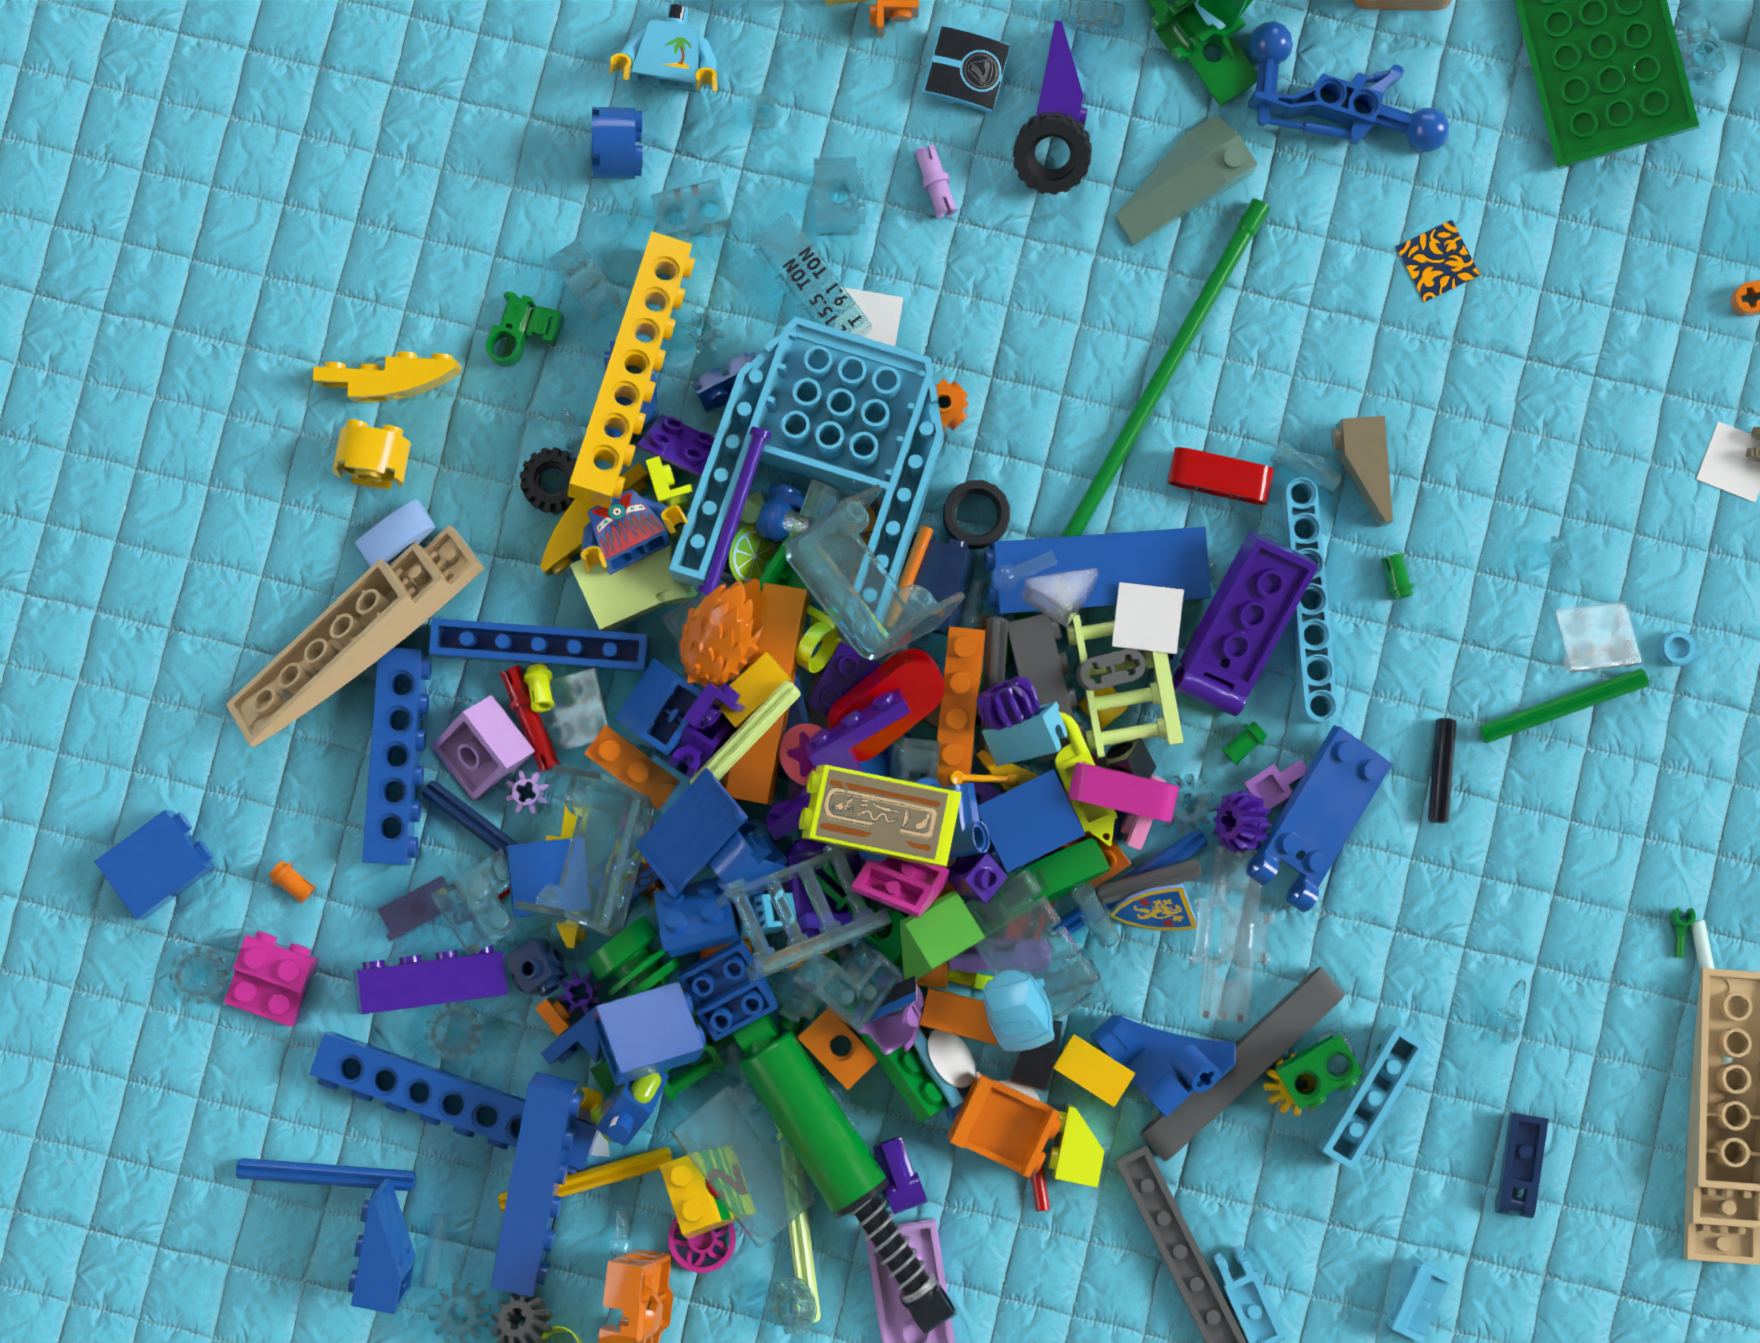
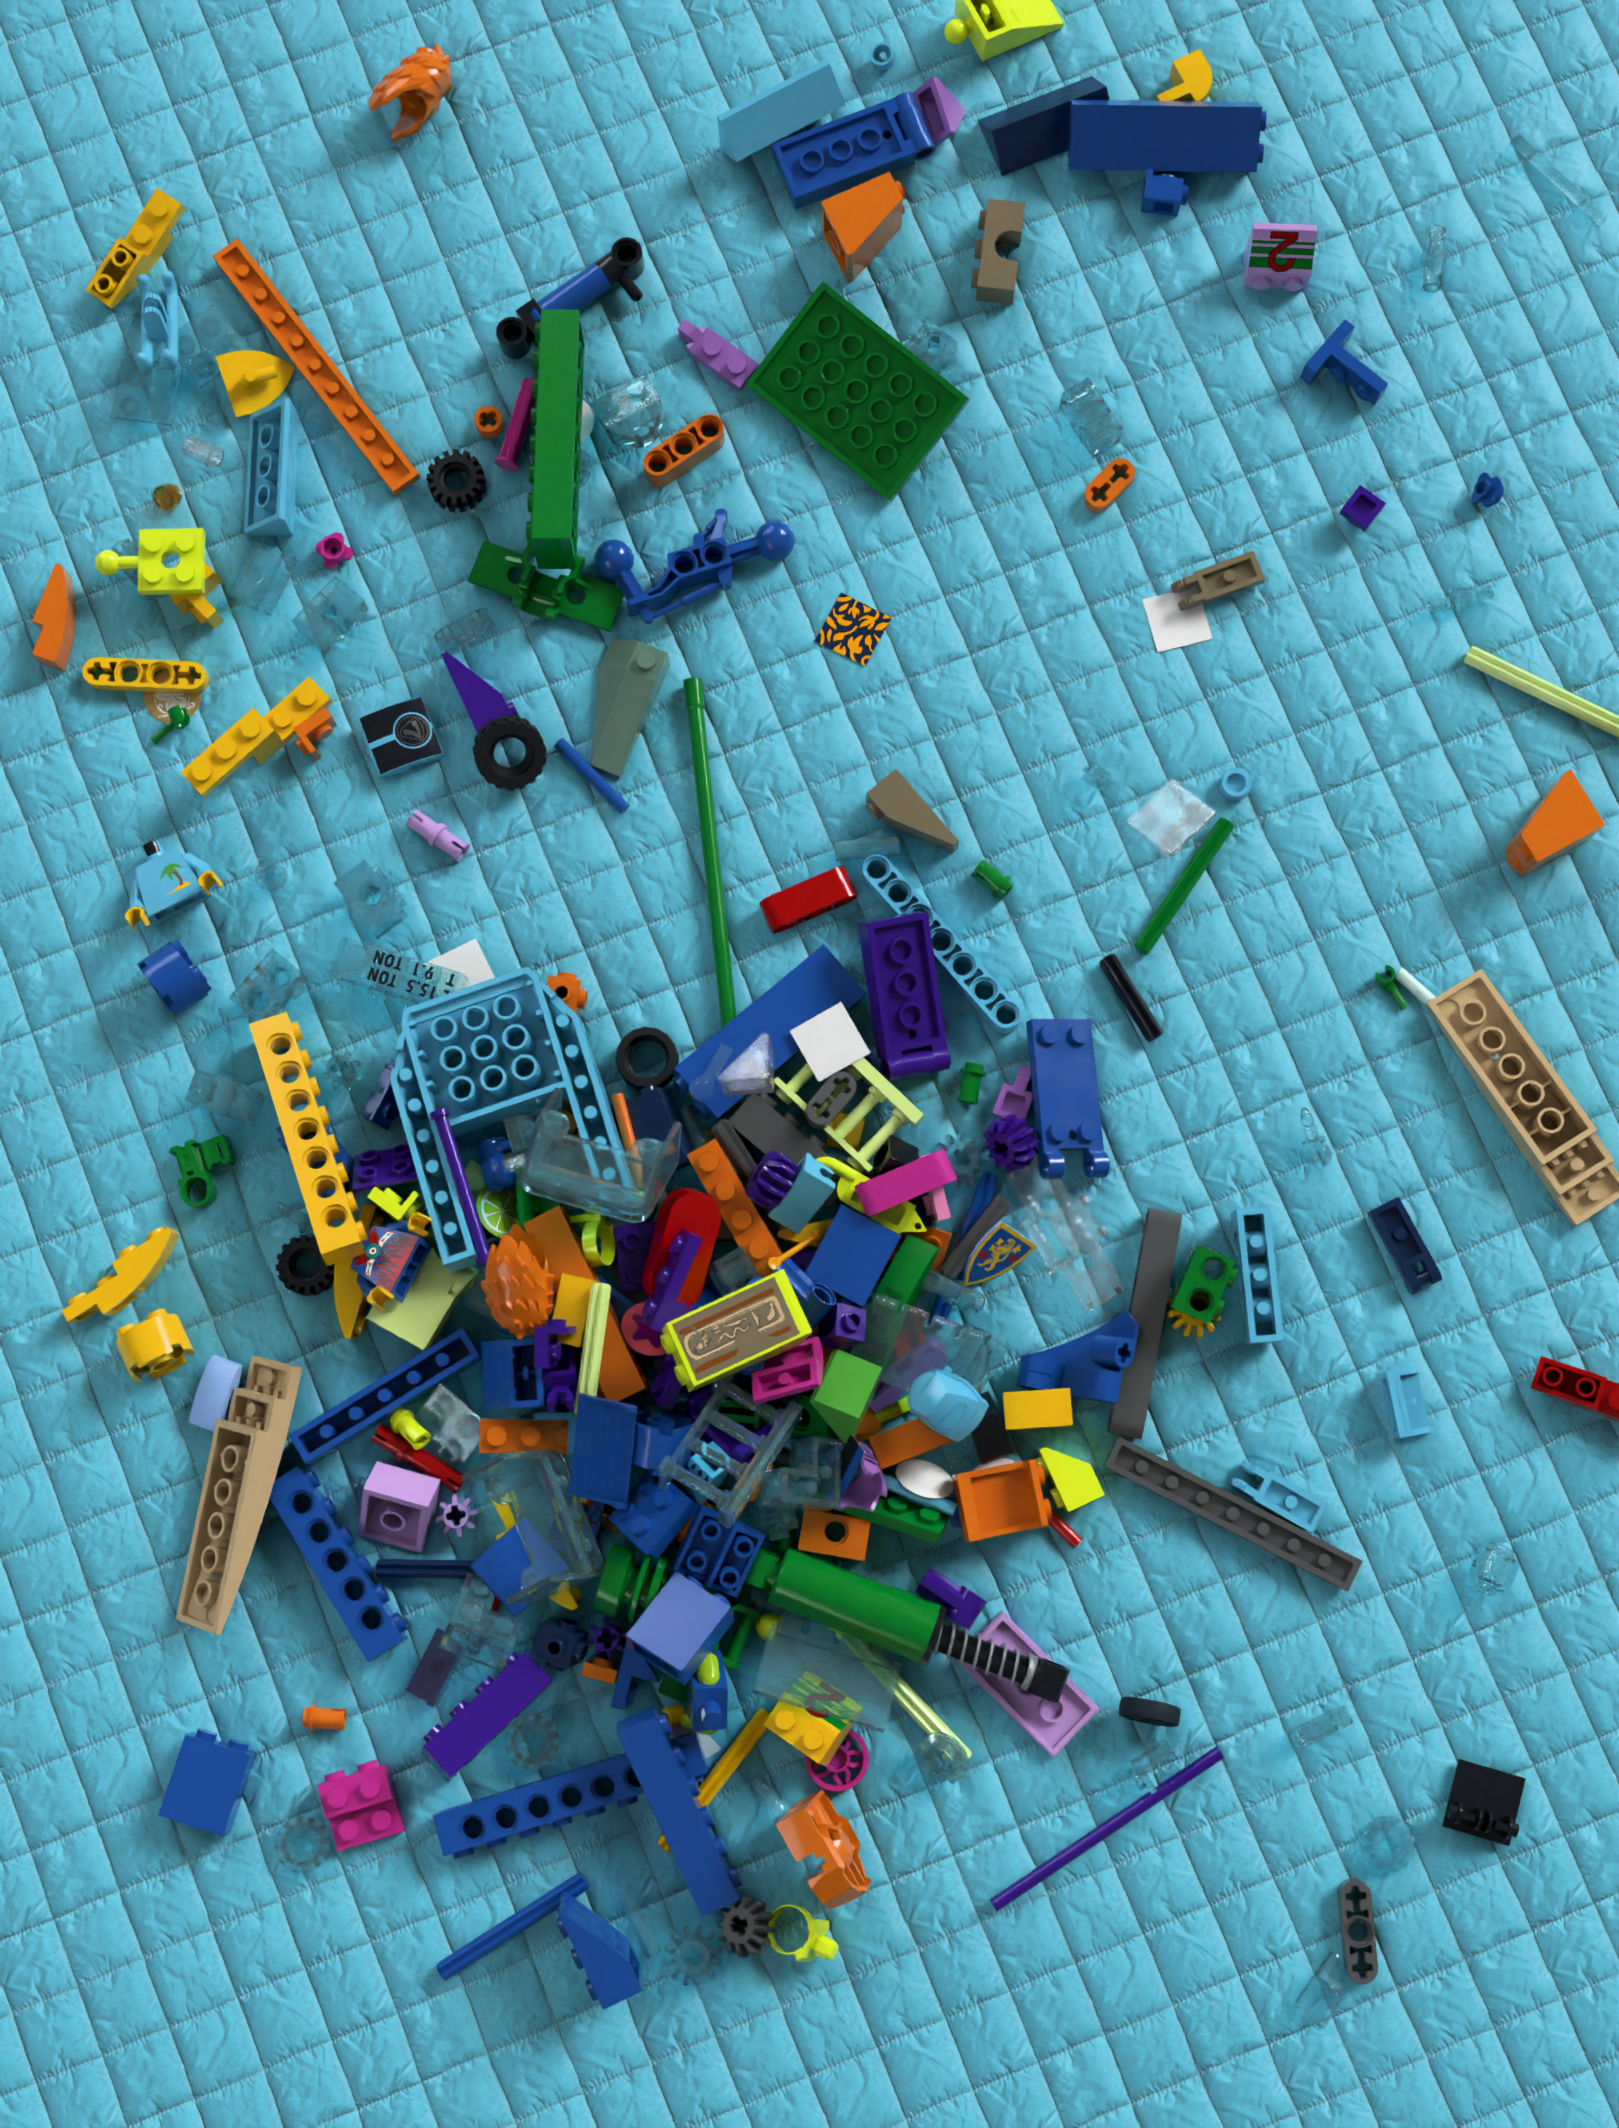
camera: 30 degrees left, 5 degrees down
none -> blue bar [554,738,630,814]
none -> neon yellow hinge [755,1613,782,1643]

